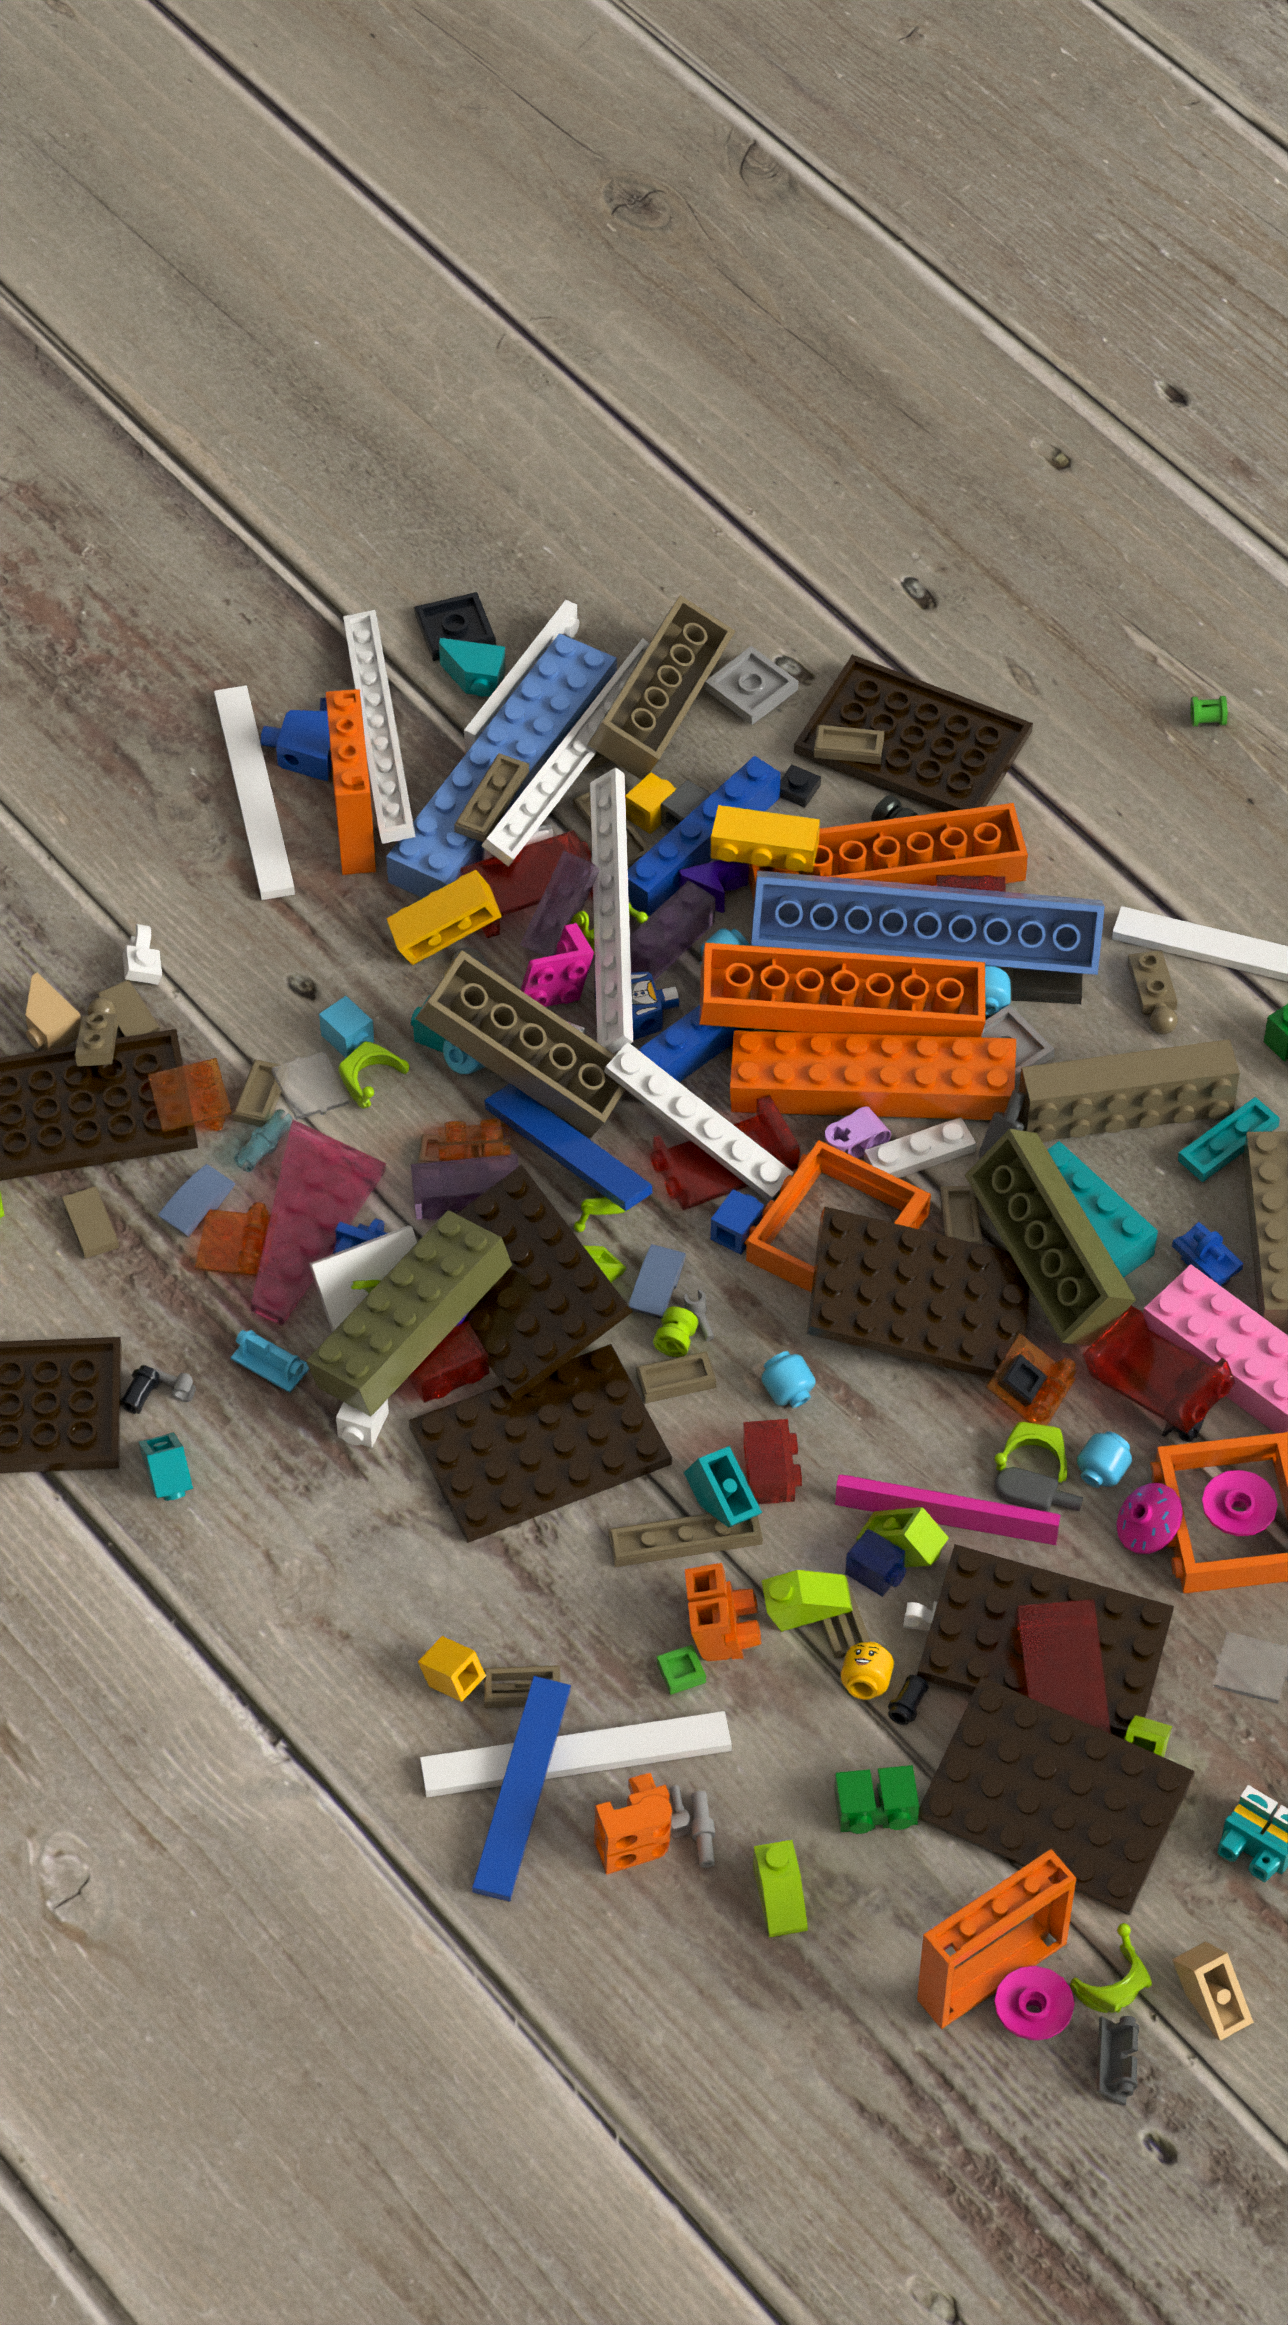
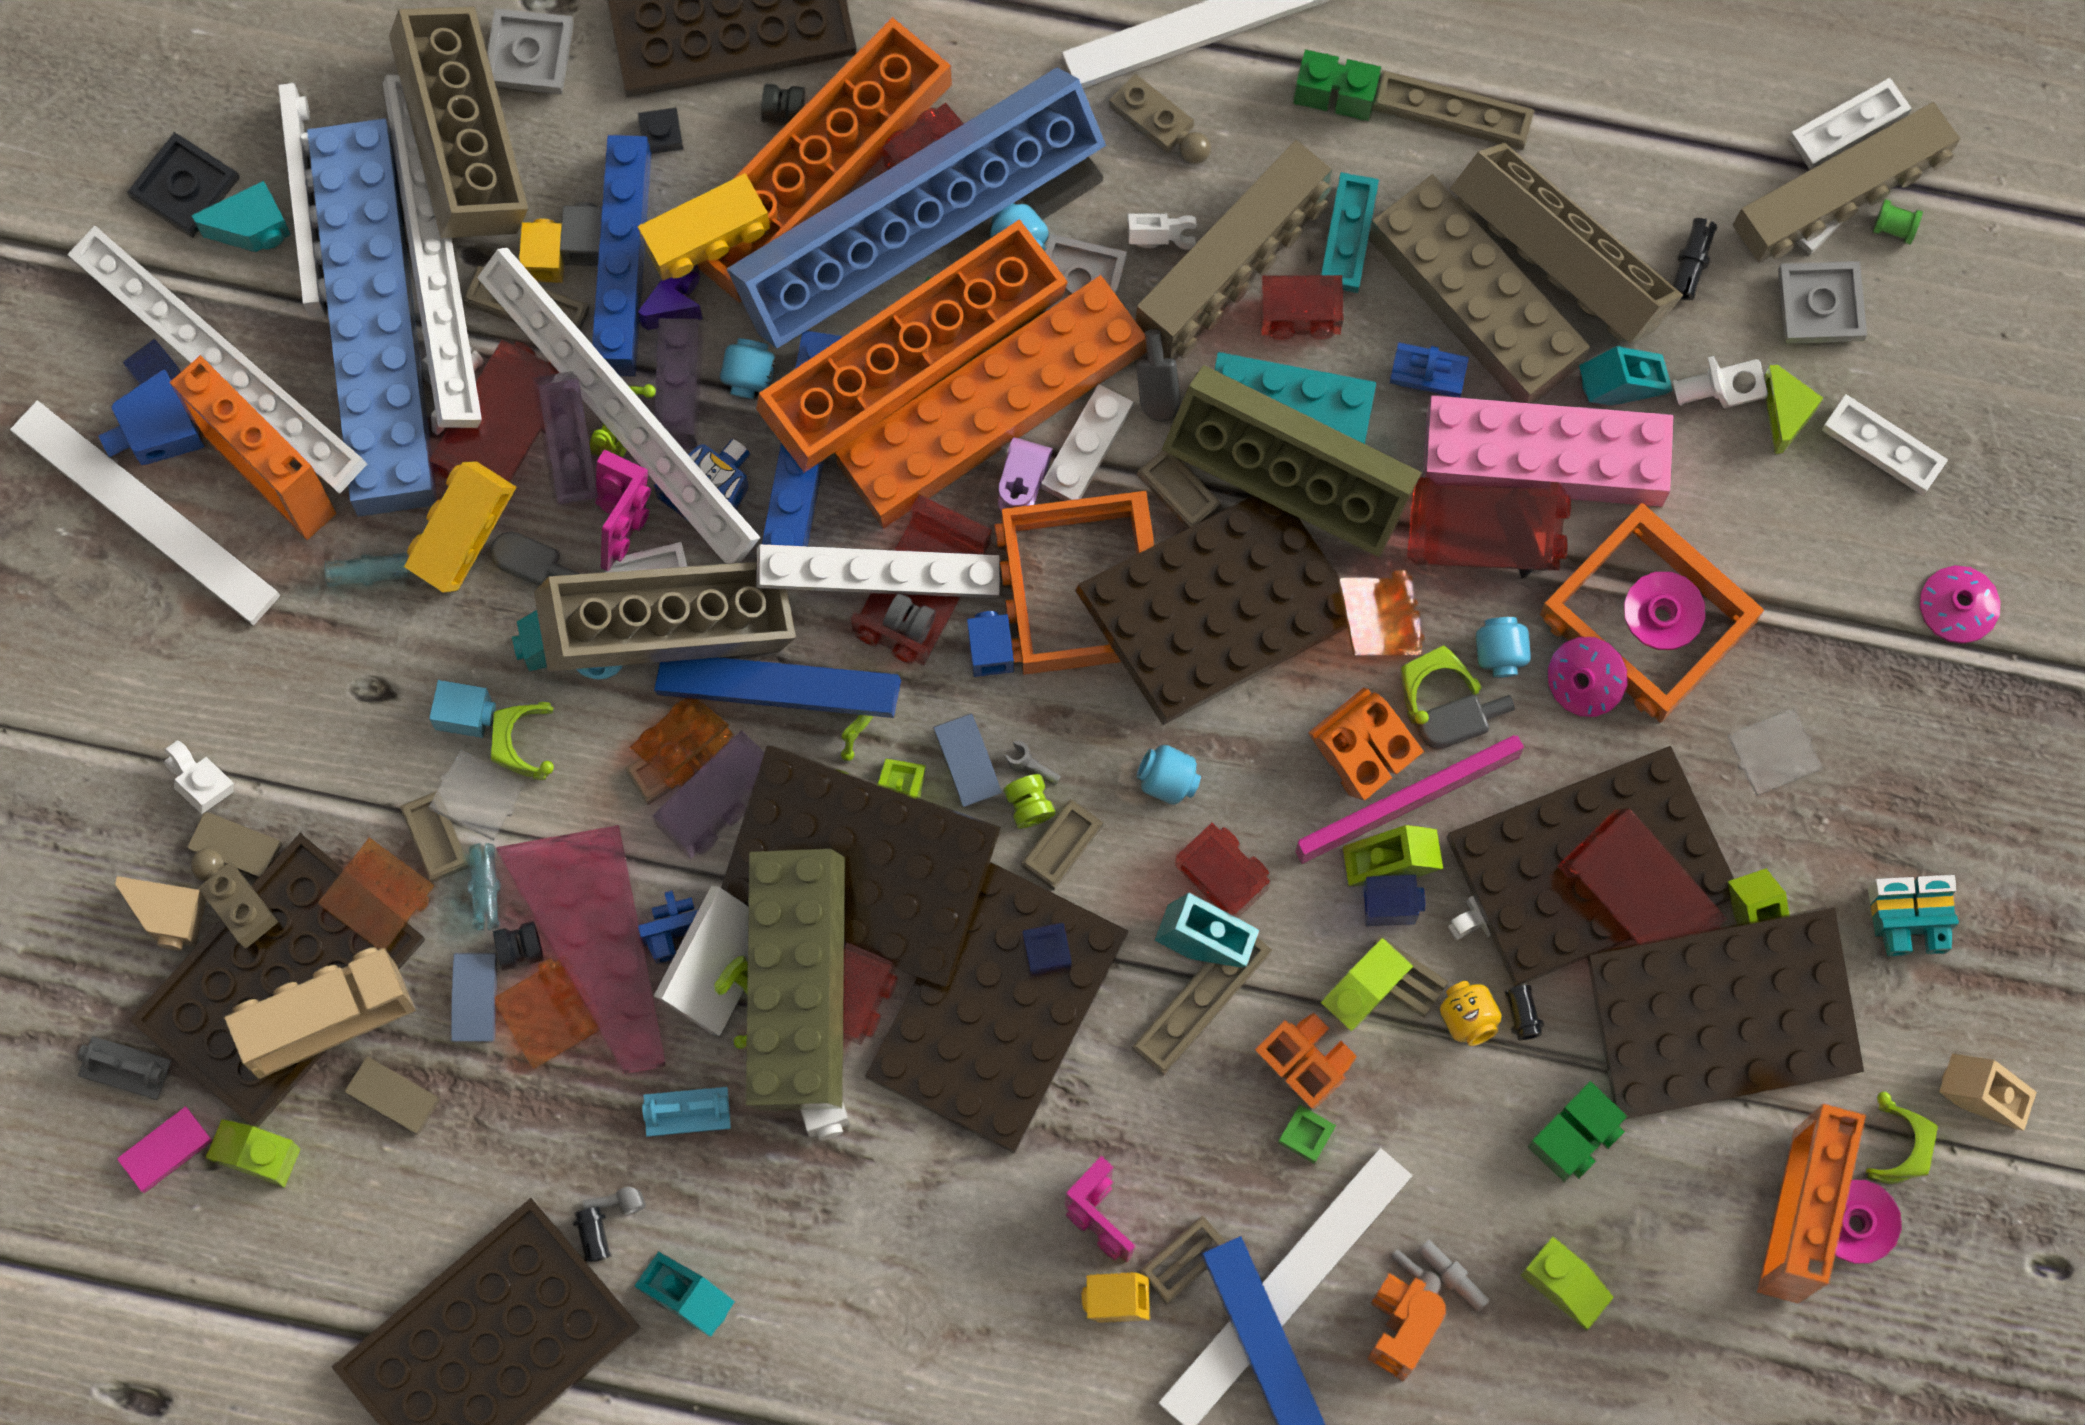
camera: 40 degrees left, 20 degrees up
dark tan tile [454,753,529,842] -> none
dark tan tile [814,725,884,764] -> none
black tile [997,1353,1048,1407] -> none
dark grey hinge [1096,2016,1140,2106] -> none
none -> tan piece [224,948,416,1079]
none -> clear light blue pin [325,552,410,587]
none -> black wheel [493,921,544,971]
none -> dark grey wheel [882,593,936,647]
none -> clear blue tile [1023,923,1072,974]
none -> dark pink bracket [1065,1156,1135,1263]
none -> white plate [1128,214,1197,250]
none -> clear red brick [1260,275,1344,340]
none -> orange hips [1308,687,1424,801]

